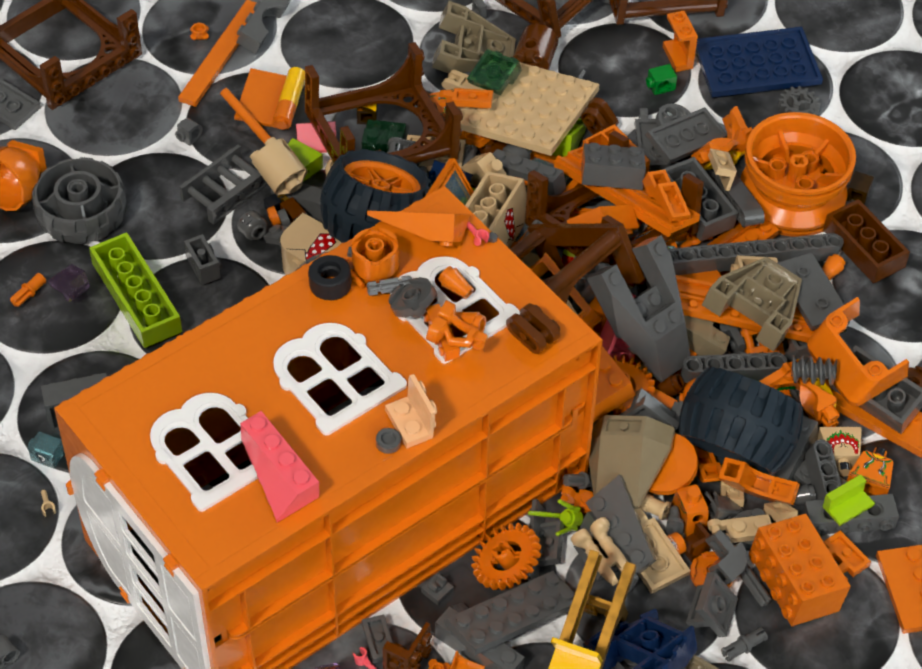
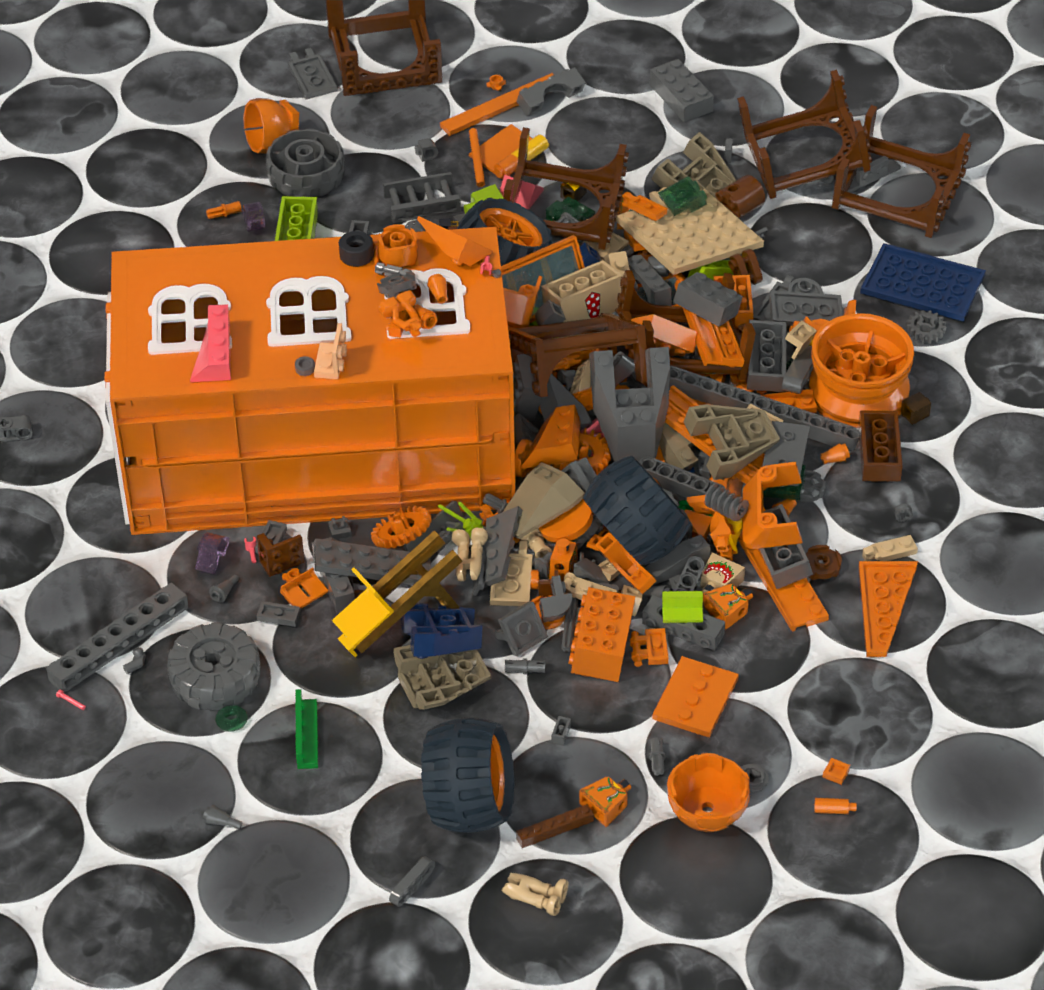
camera: 35 degrees right, 5 degrees down
tan cylinder [250,137,308,195] -> none
reddish brown brick [506,303,560,354] -> none
orange slope [642,170,691,222] -> none
green brick [646,64,677,95] -> none
orange panel [662,11,698,72] -> none

